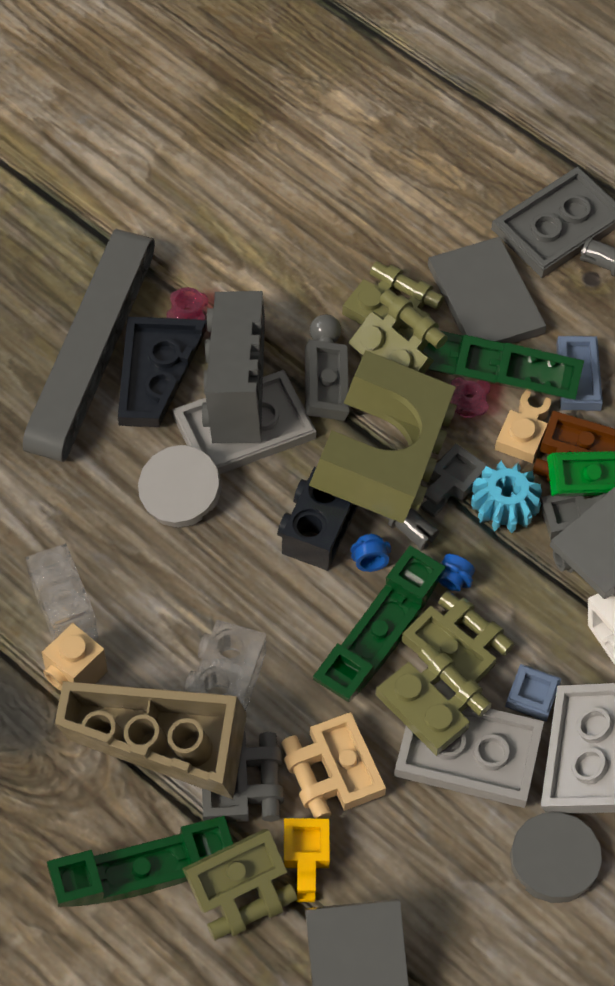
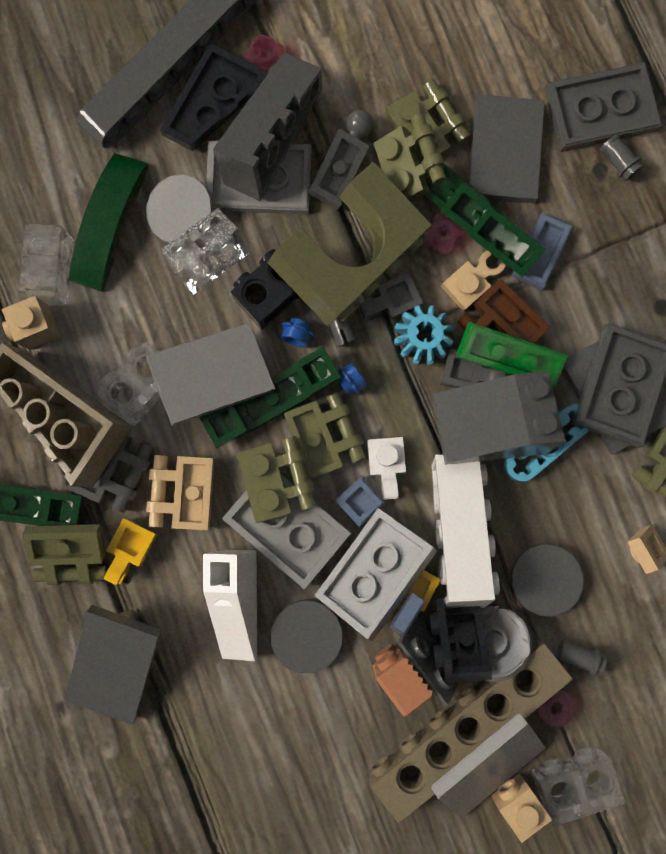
camera: 25 degrees right, 25 degrees up
none -> dark green slope [68,153,148,292]
none -> light grey tile [146,323,275,426]
none -> clear brick [160,208,248,295]
none -> white slope [203,550,257,661]
none -> white plate [367,437,406,500]

